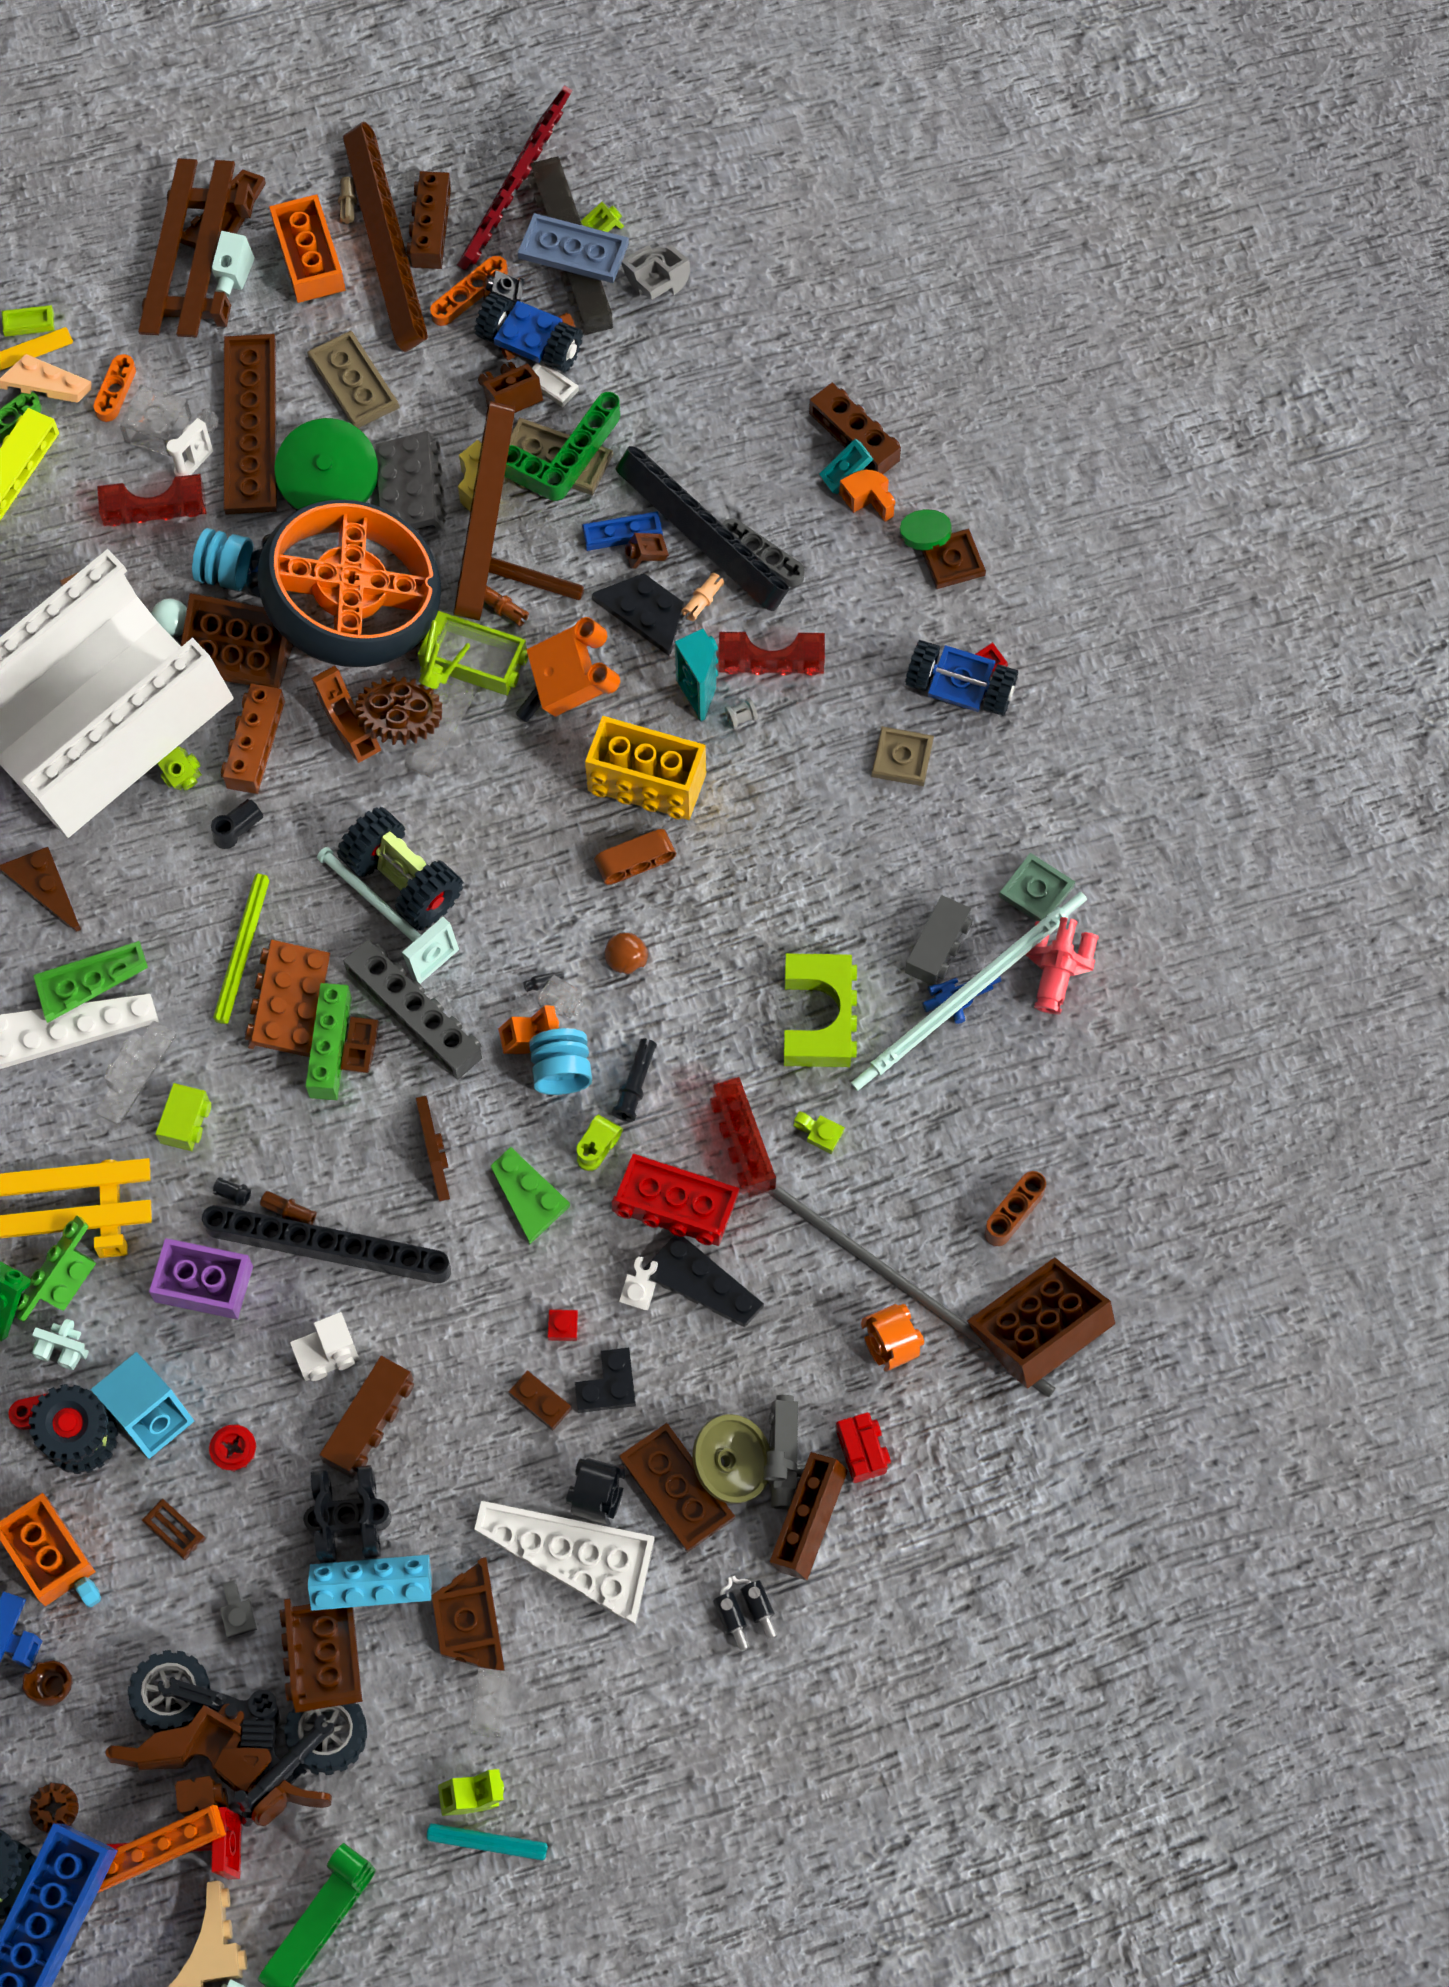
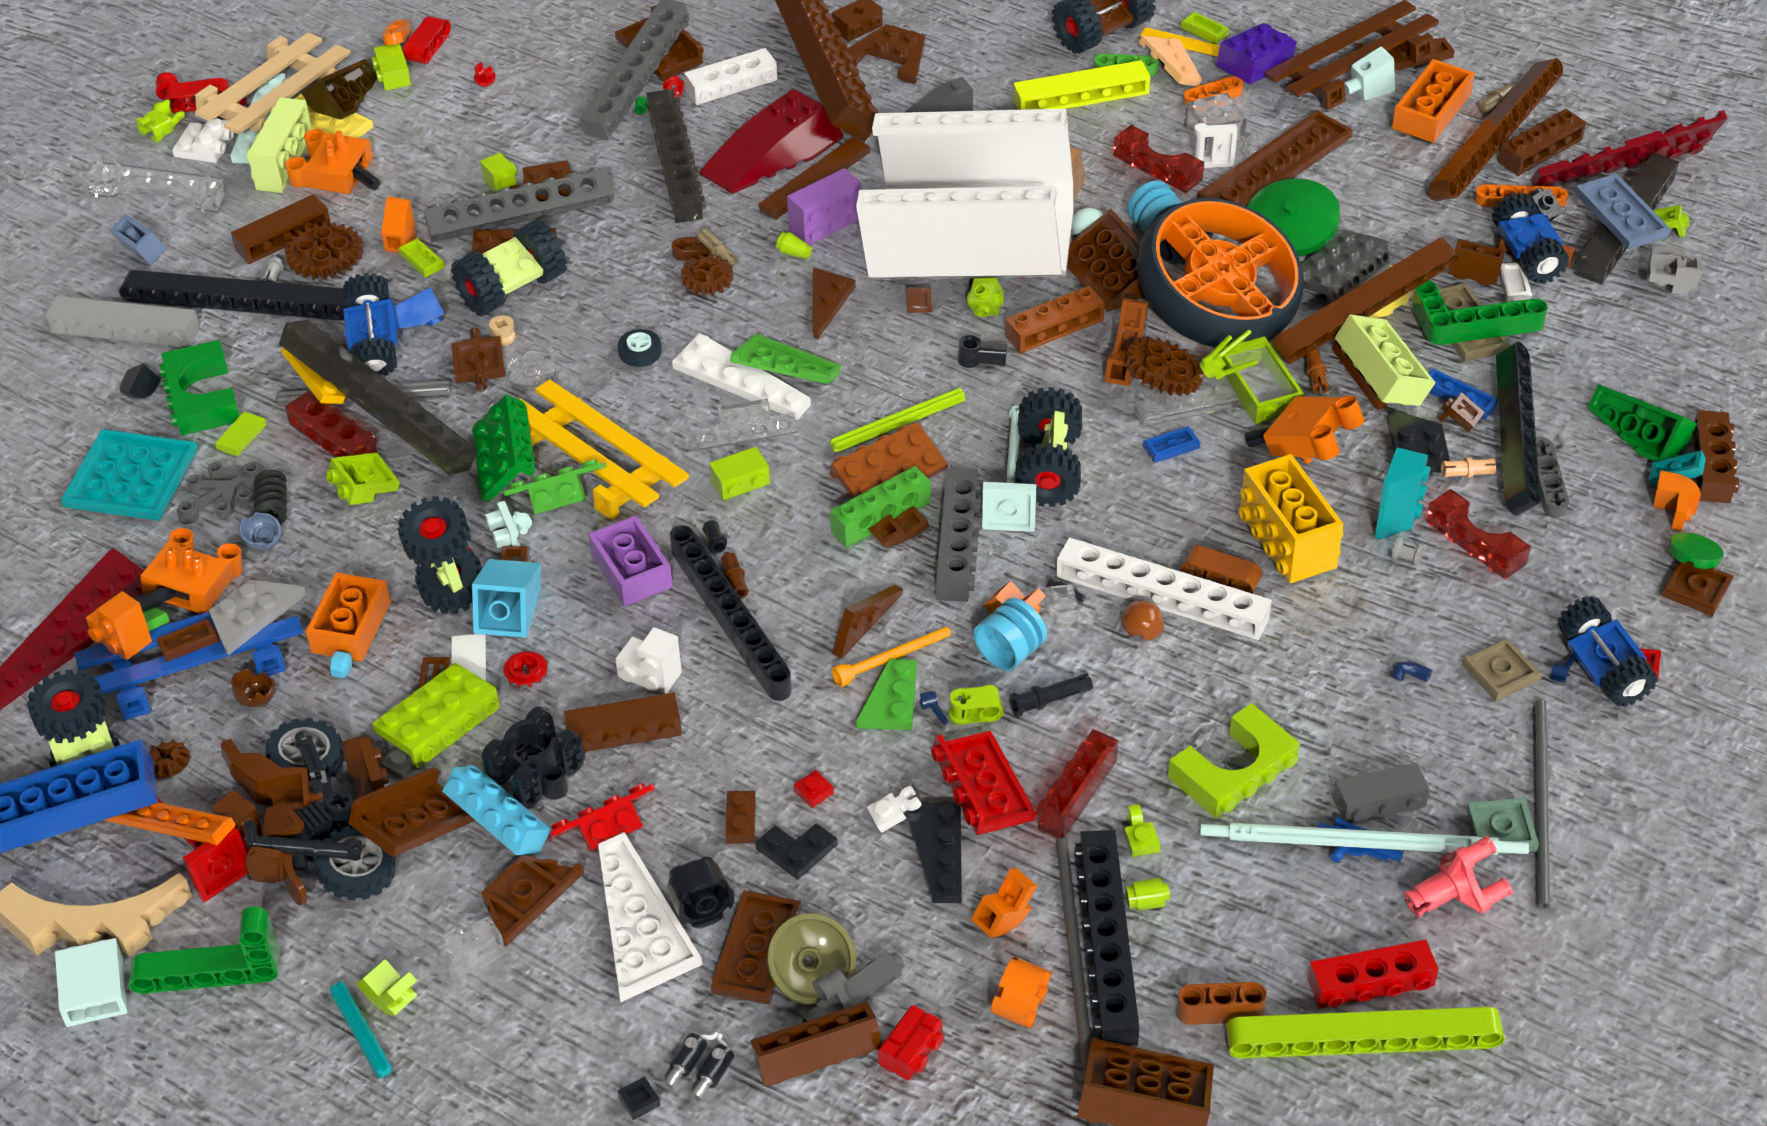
camera: 50 degrees right, 20 degrees down
dark tan tile [307,330,400,428] -> none
none -> reddish brown bracket [342,735,389,798]
none -> lime bracket [372,662,500,768]
none -> white sticker [452,634,486,681]
none -> reddish brown tile [499,546,529,562]
none -> red bracket [547,783,656,852]
none -> black plate [617,1076,661,1120]
none -> light orange piece [831,627,951,688]
none -> reddish brown tile [907,286,932,313]
none -> dark blue hand [919,691,949,725]
none -> orange brick [971,868,1037,938]
none -> white brick [1057,537,1272,640]
none -> black brick [1075,830,1140,1046]
none -> lime brick [1125,877,1170,911]
none -> blue tile [1143,426,1200,463]
none -> dark purple brick [1216,23,1297,85]
none -> lime beam [1225,1007,1505,1058]
none -> red brick [1307,939,1439,1009]
none -> yellowish green brick [1335,315,1435,406]
none -> dark blue arm [1390,662,1433,682]
none -> dark grey piece [1535,699,1550,910]
none -> dark blue hand [1550,655,1577,683]
none -> green wedge [1588,384,1697,462]

